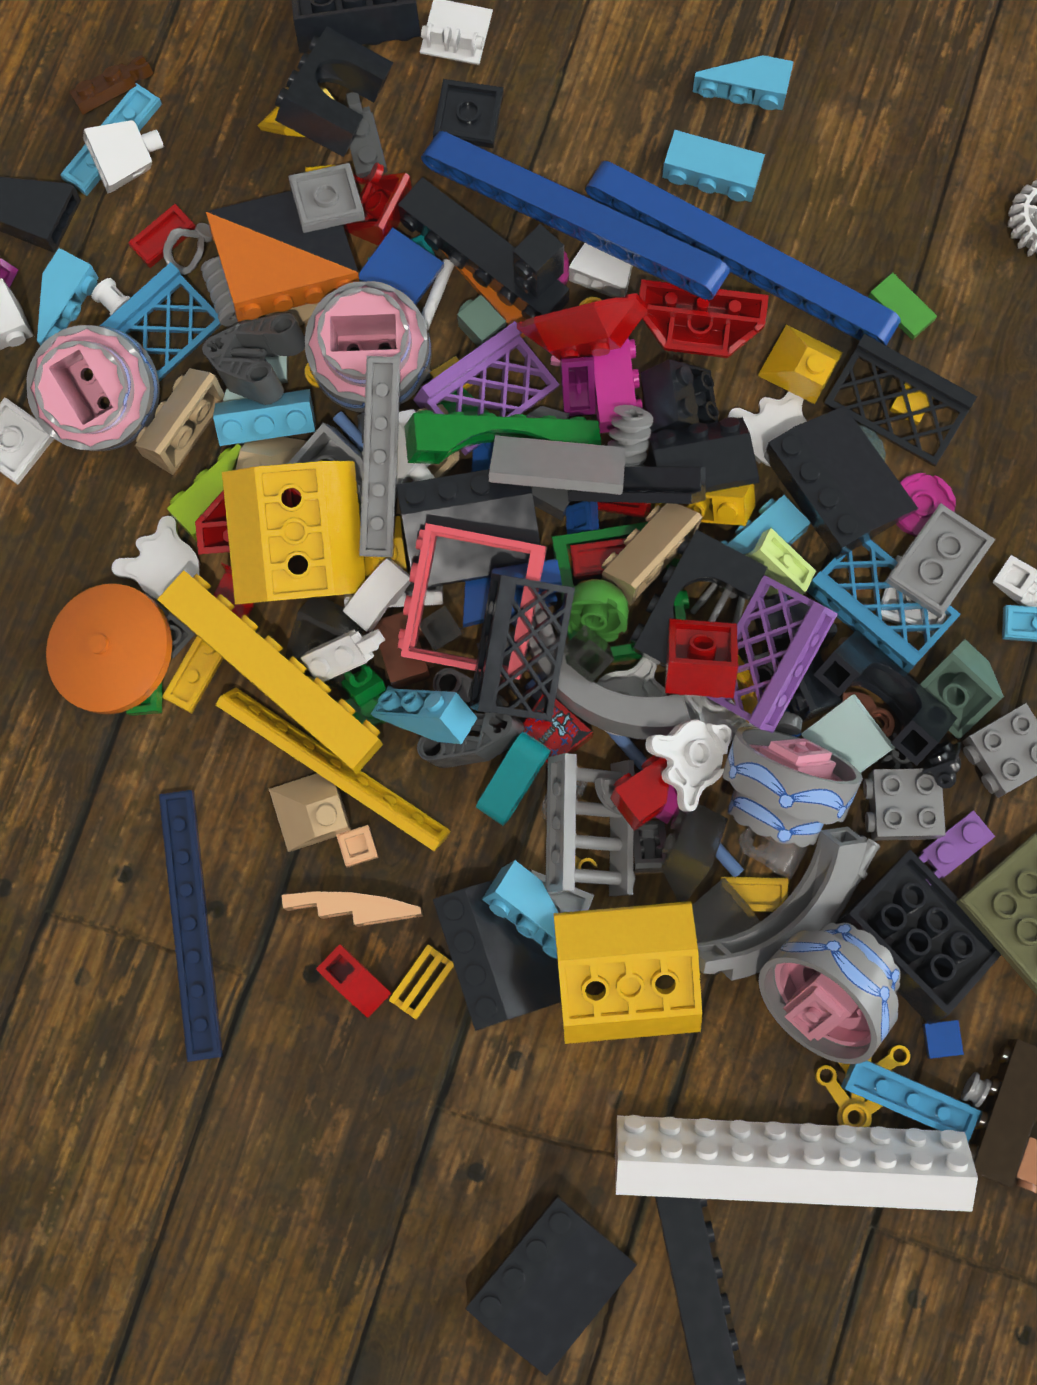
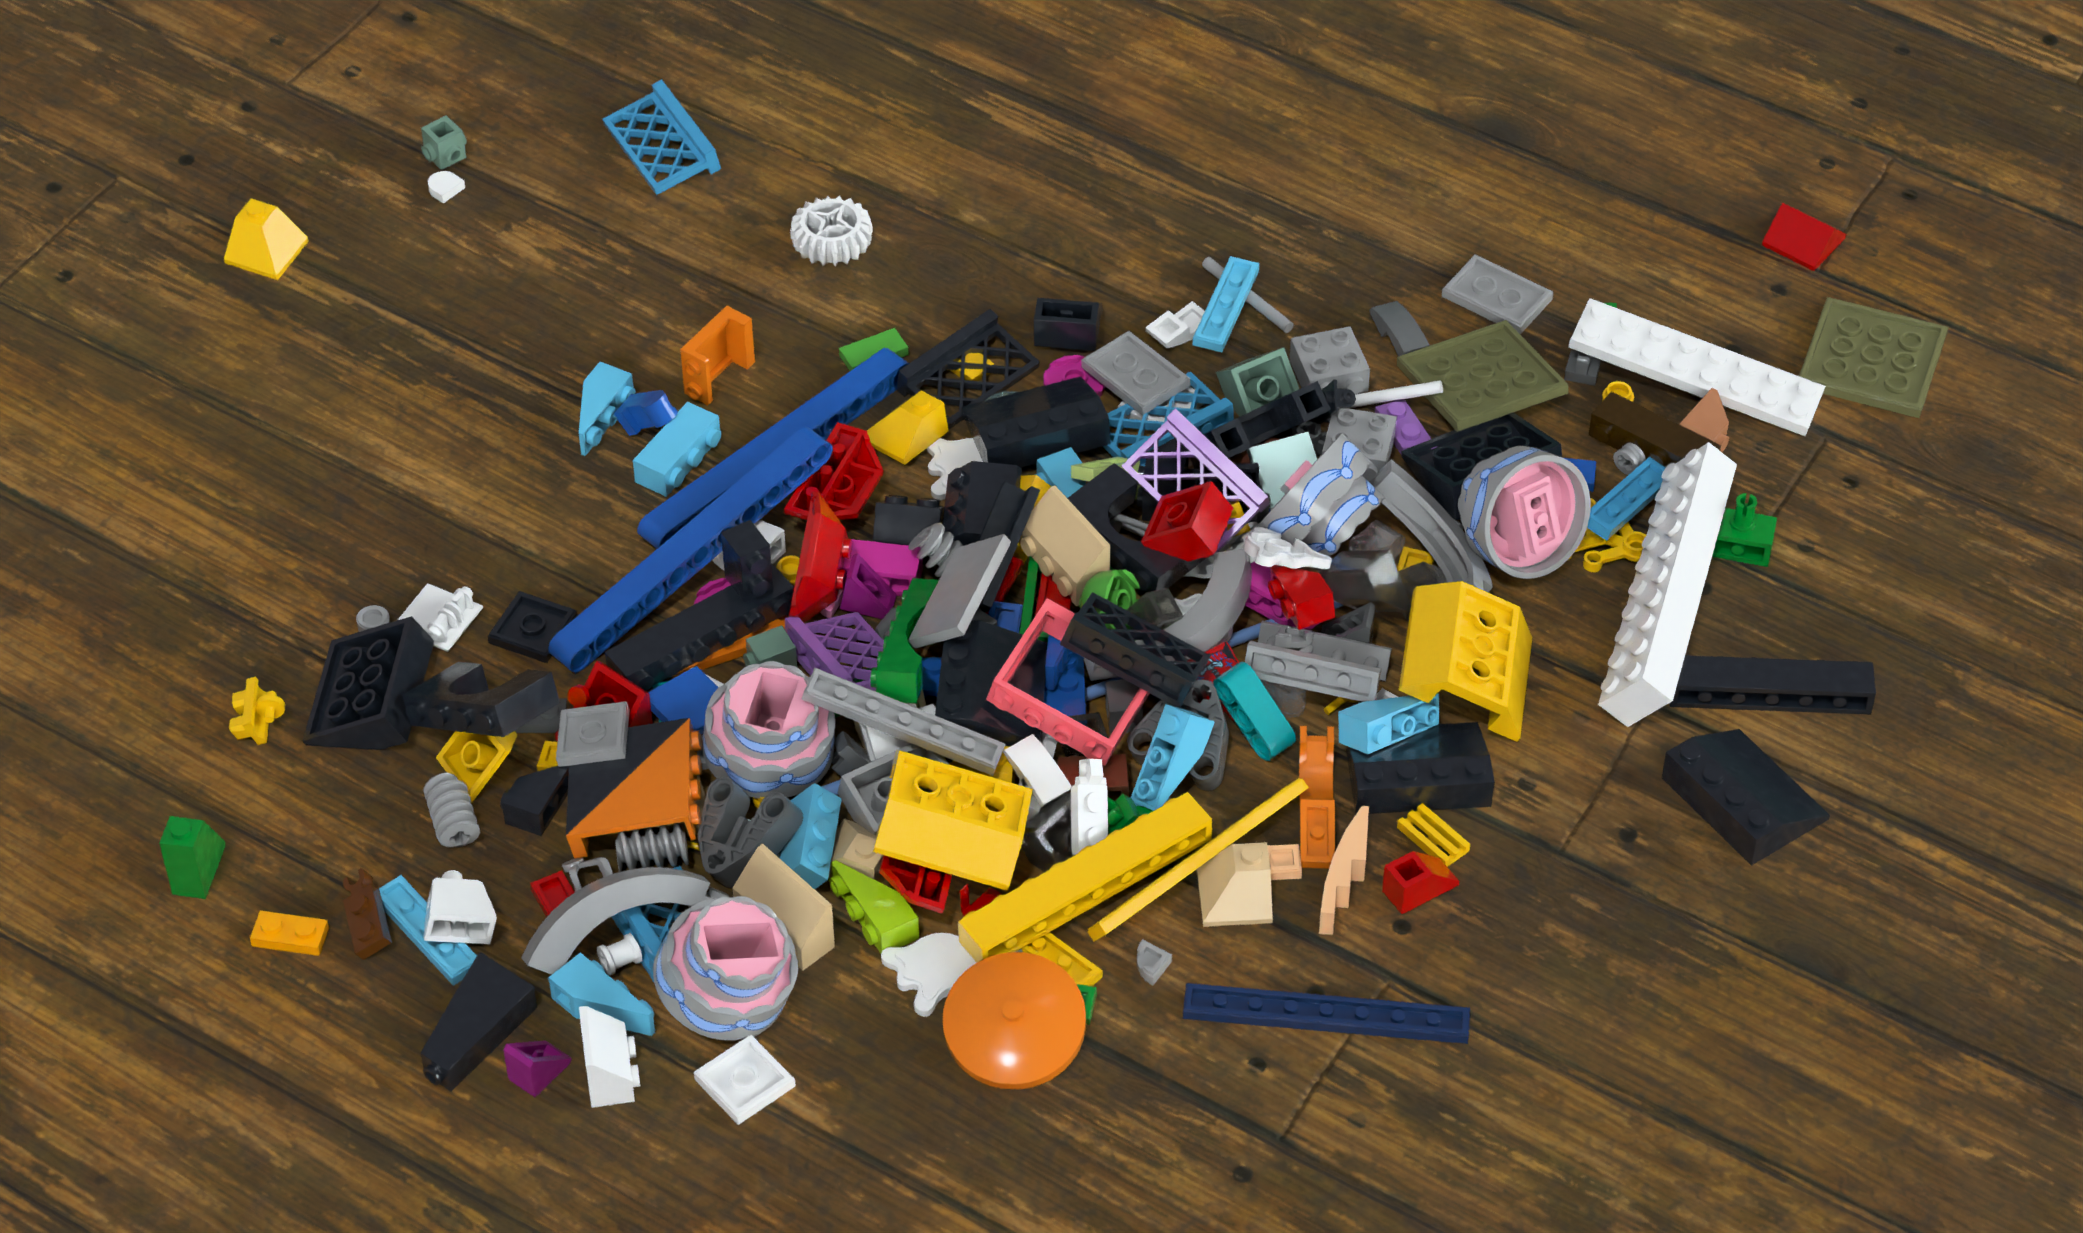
camera: 80 degrees left, 30 degrees down
none -> light orange plate [250,910,329,956]
none -> light grey piece [423,772,480,847]
none -> black slope [500,765,569,836]
none -> light grey arch [521,867,729,974]
none -> blue leg [614,390,678,436]
none -> orange panel [680,306,755,405]
none -> black slope [1034,298,1102,351]
none -> light grey tile [1137,939,1172,985]
none -> orange piece [1299,726,1335,869]
none -> white bar [1350,380,1443,408]
none -> green brick [1712,493,1778,567]

